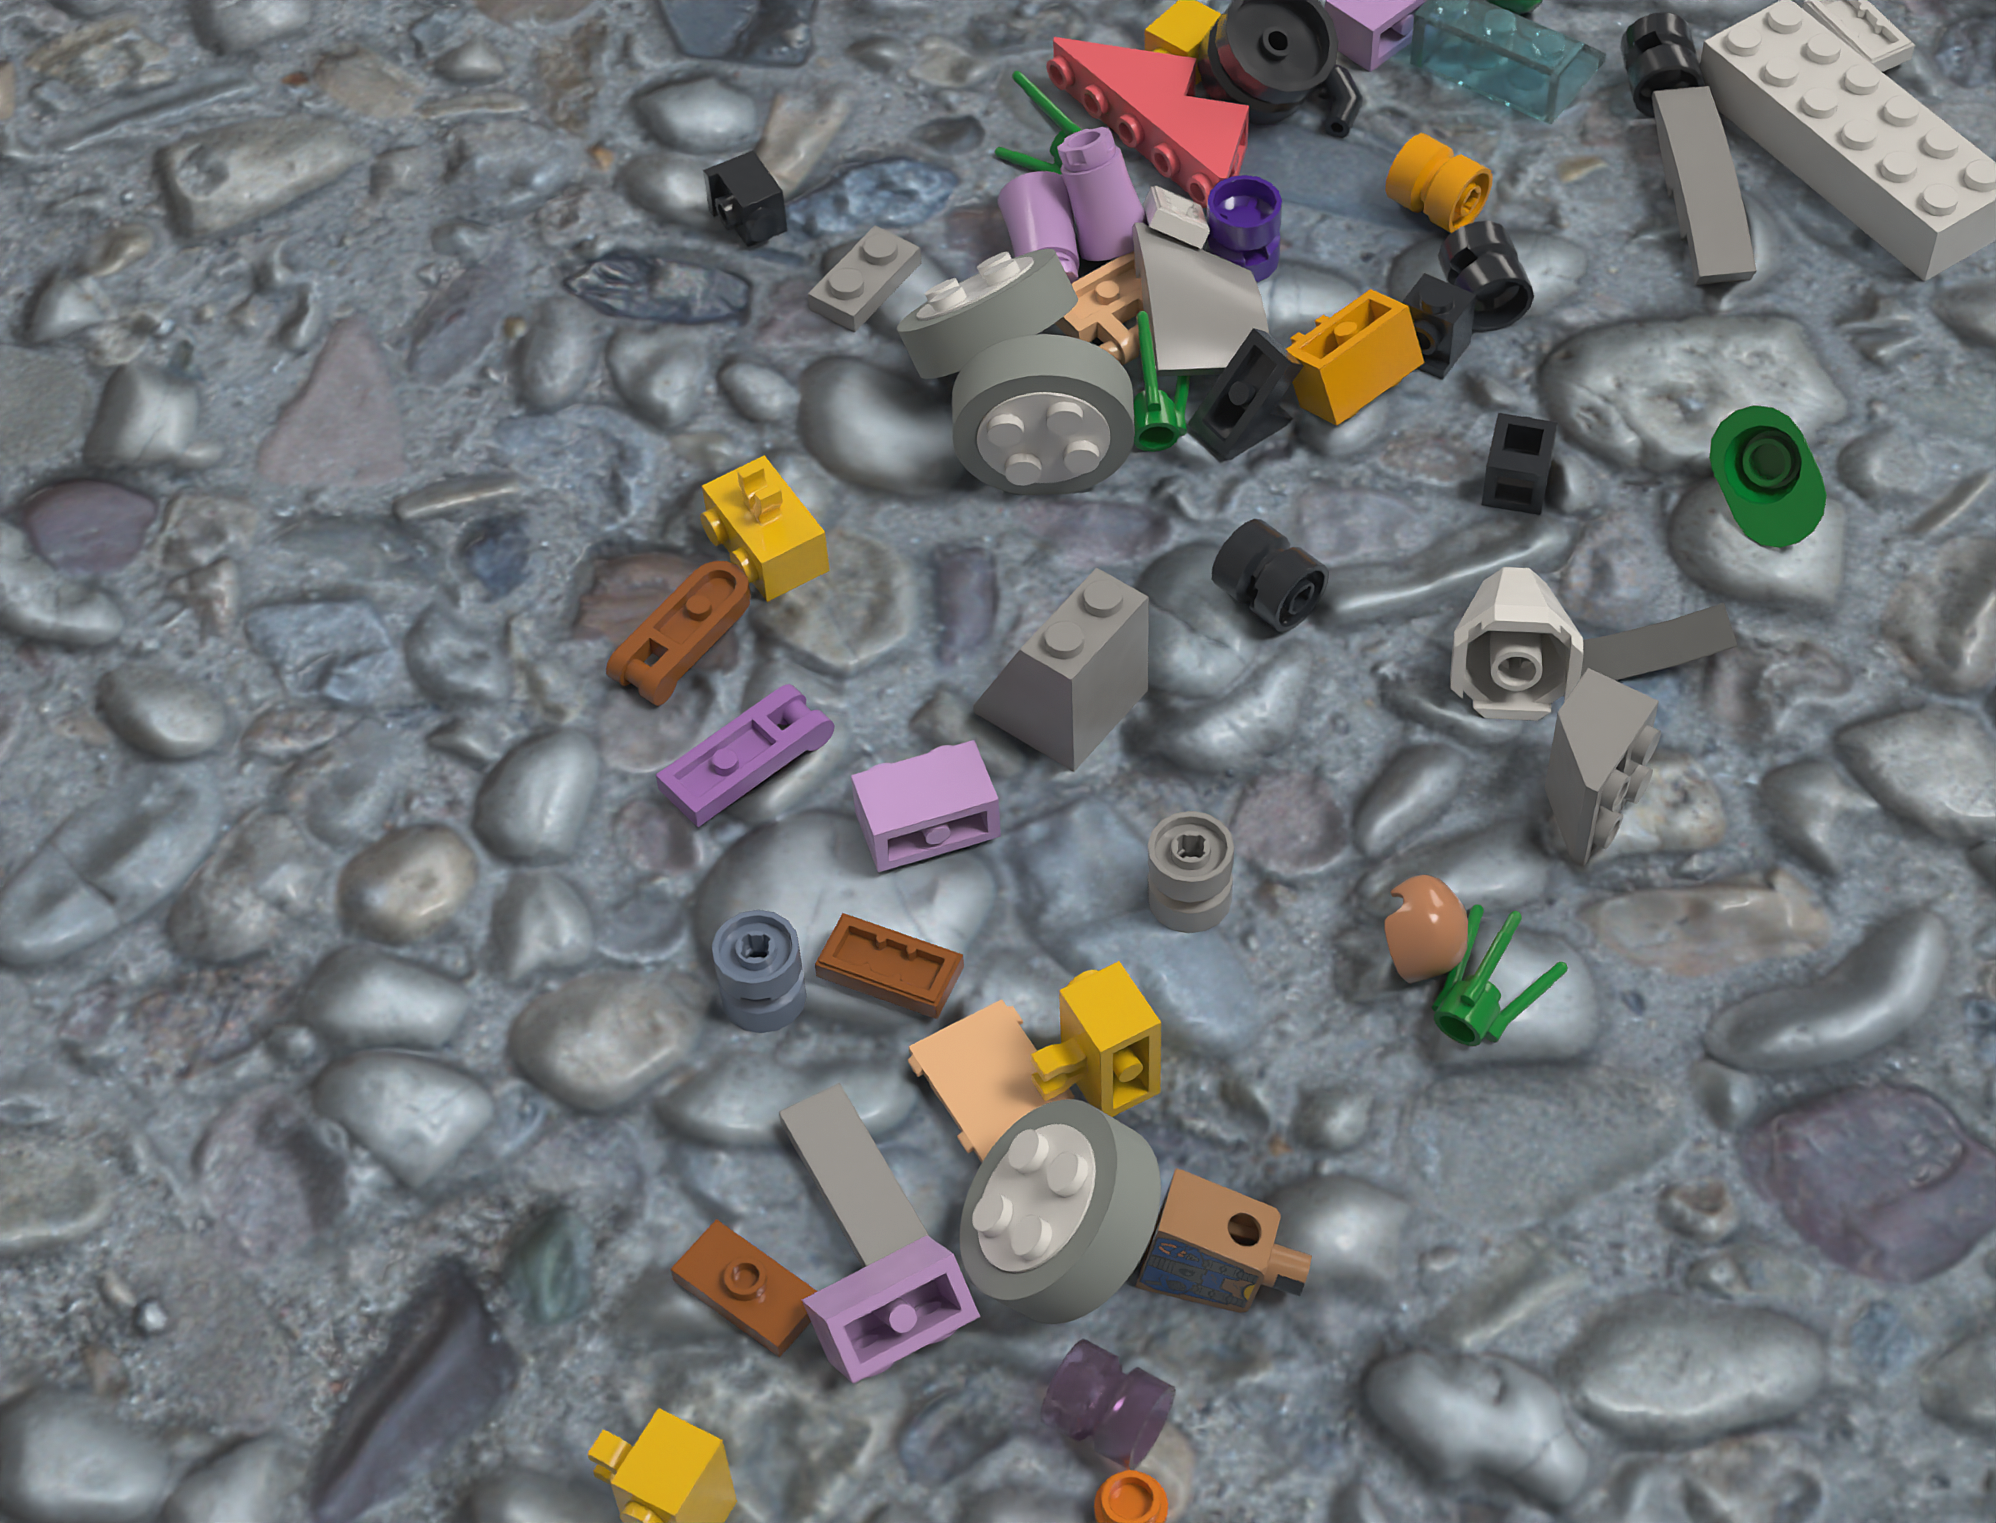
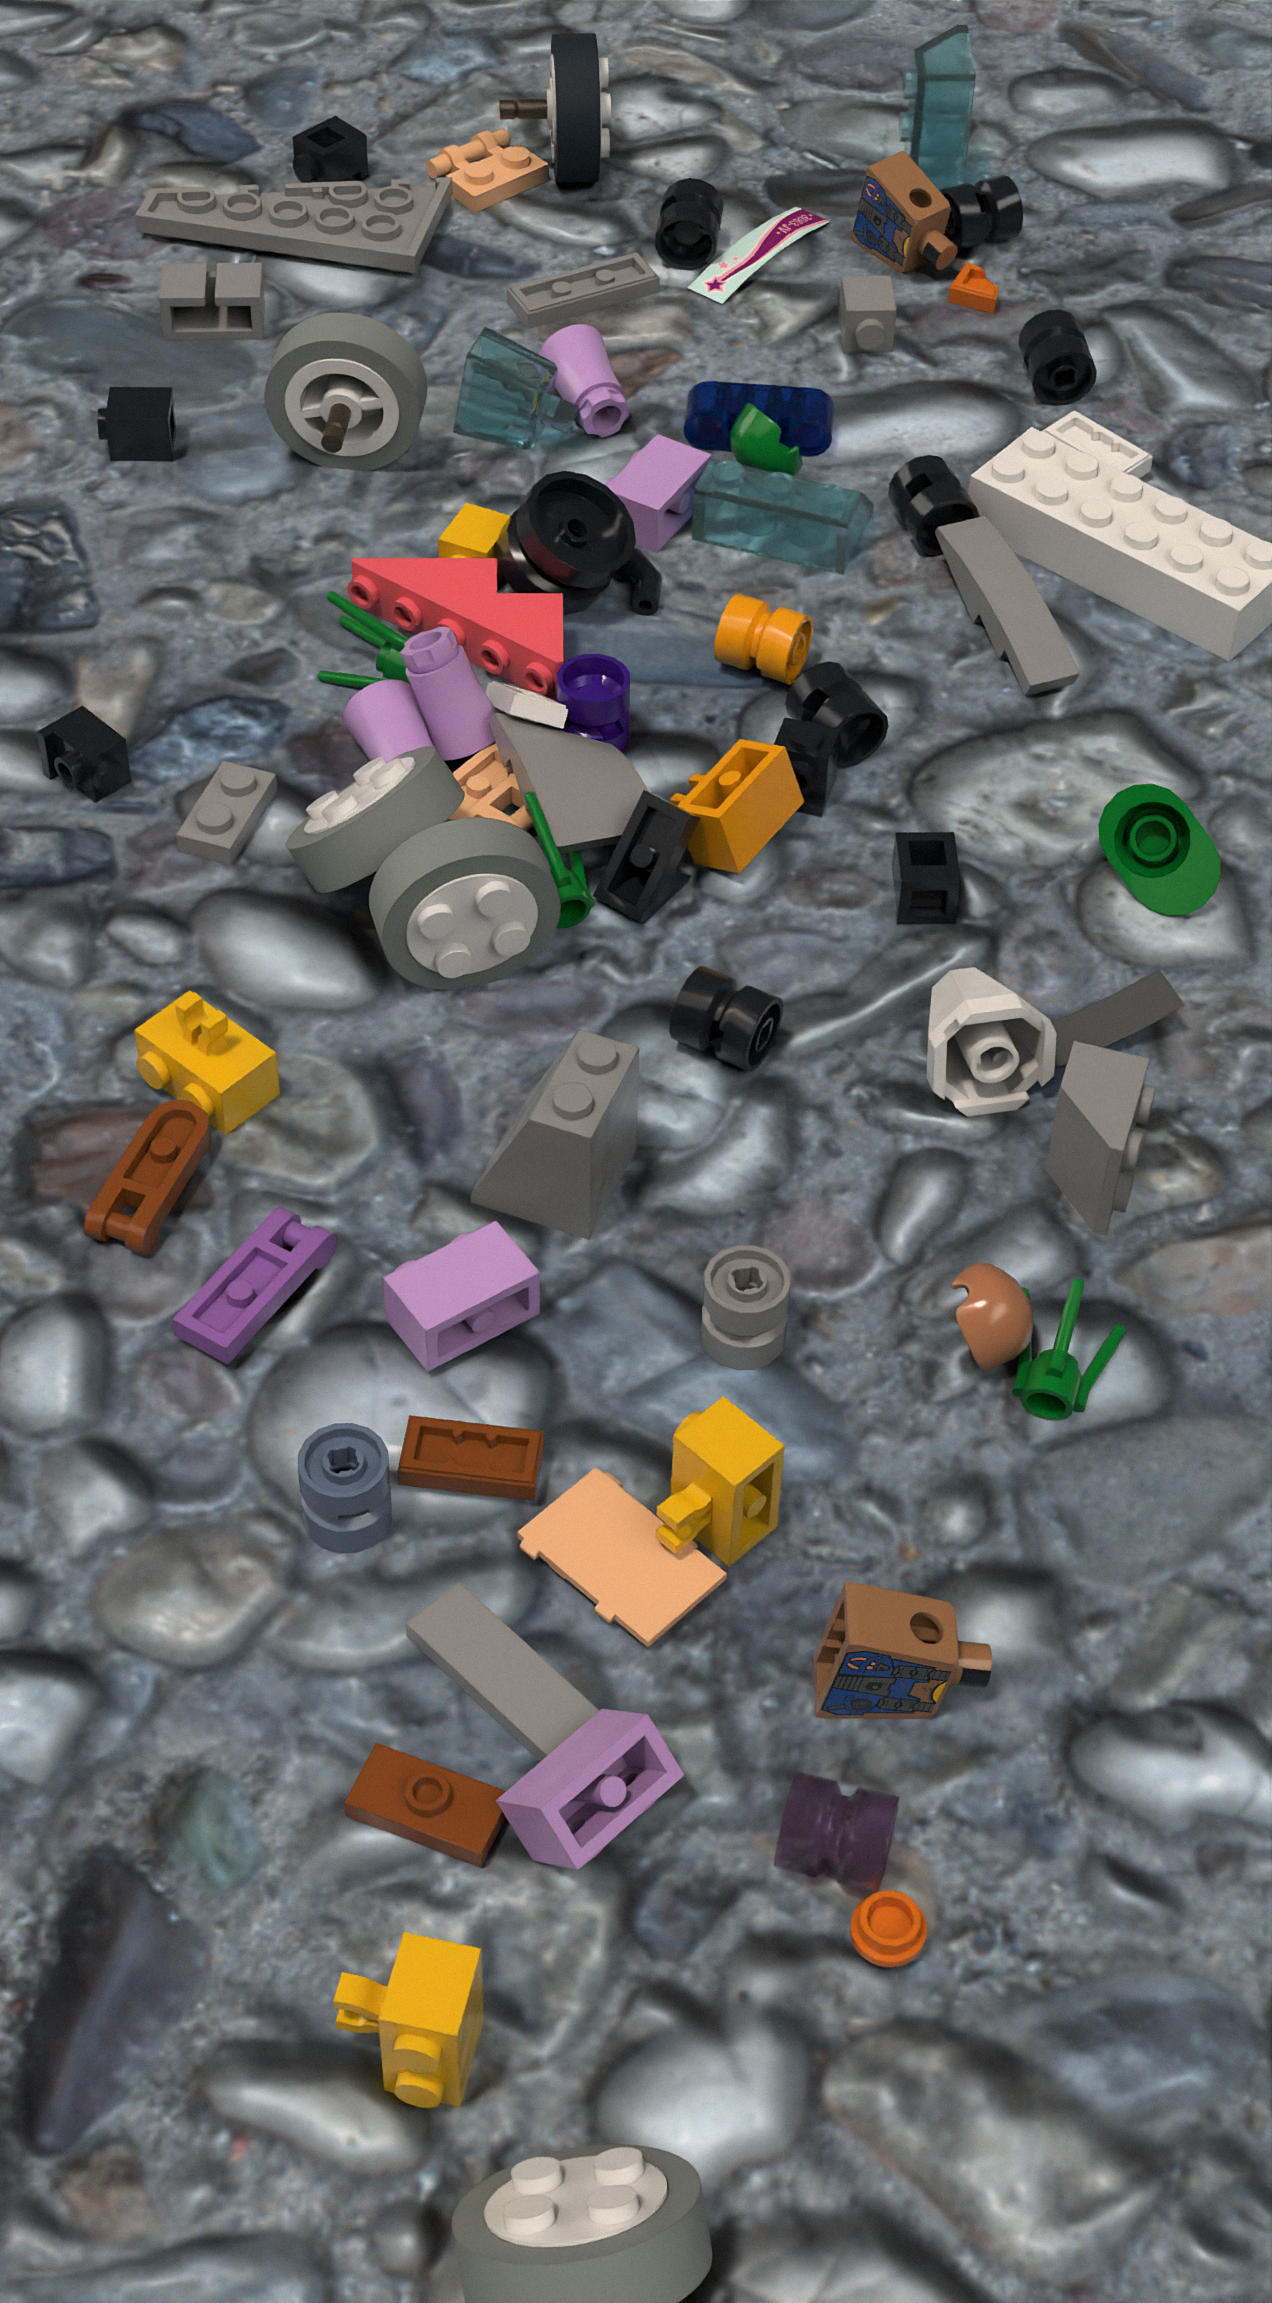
camera: 20 degrees left, 5 degrees down
light grey wheel [960,1099,1161,1324] -> none

